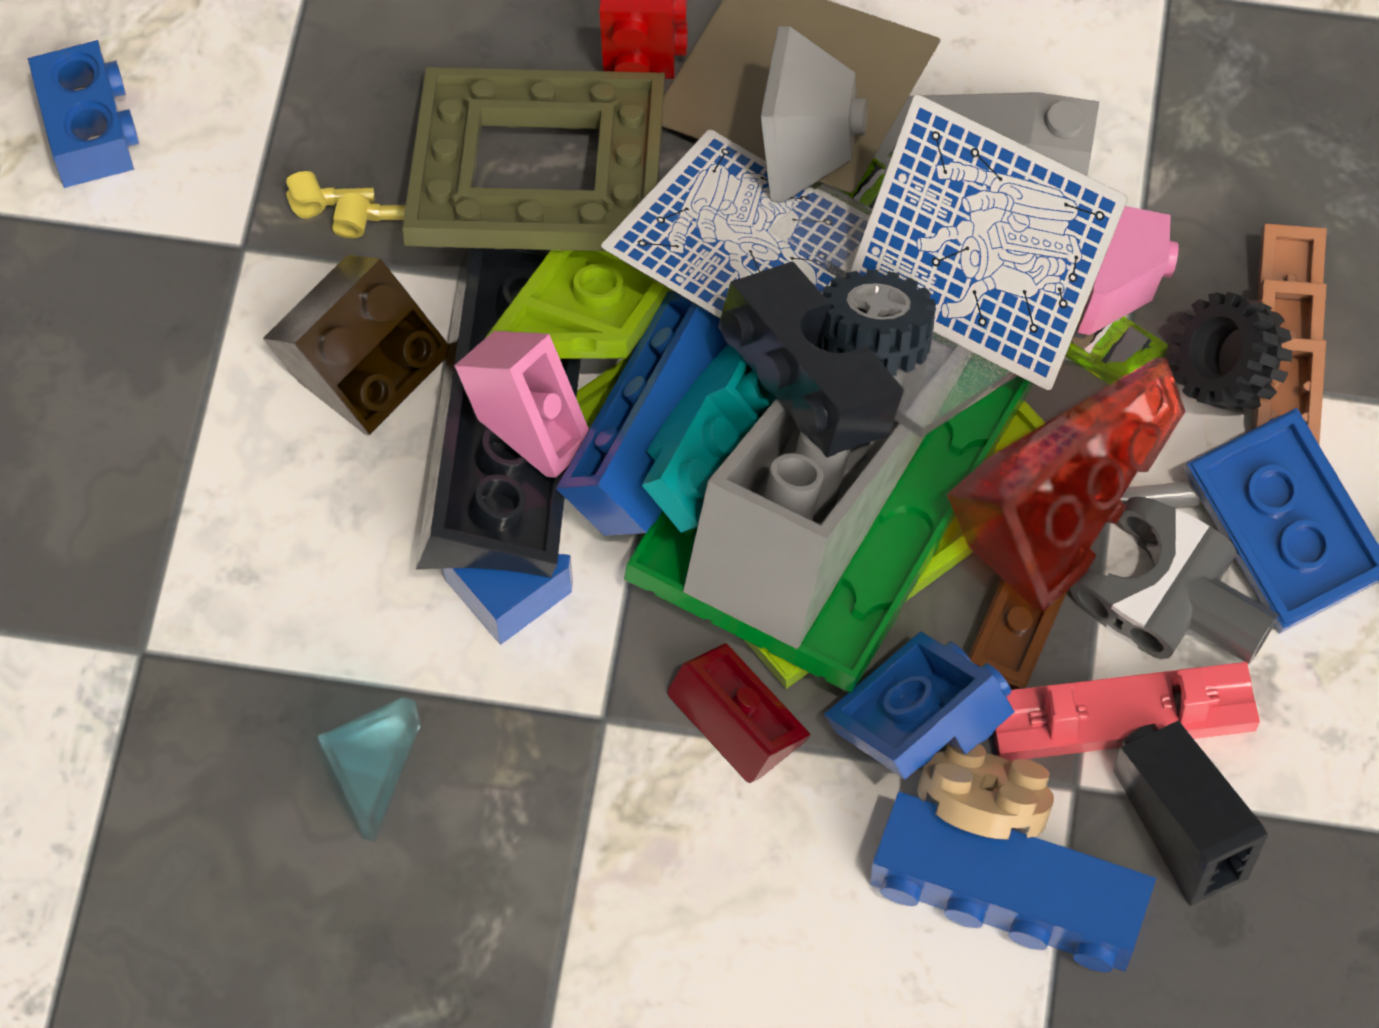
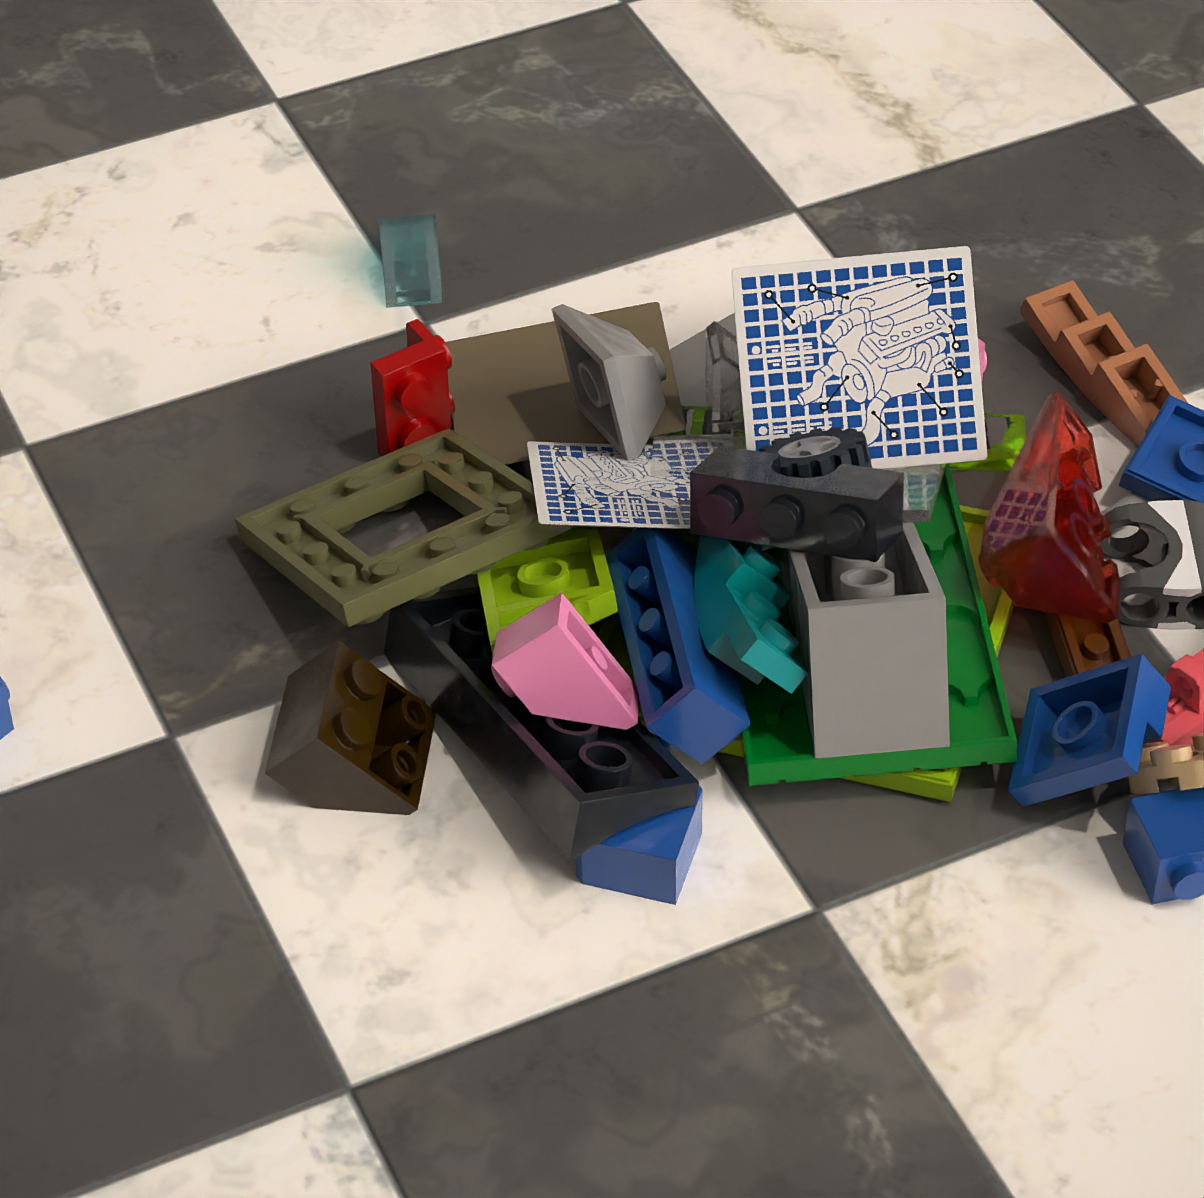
camera: 35 degrees left, 20 degrees down
light yellow hand [286,171,374,219] -> none
clear light blue slope [317,697,421,842] -> none
light yellow hand [332,192,406,239] -> none
dark red slope [668,643,811,784] -> none
black tyre [1169,292,1293,412] -> none

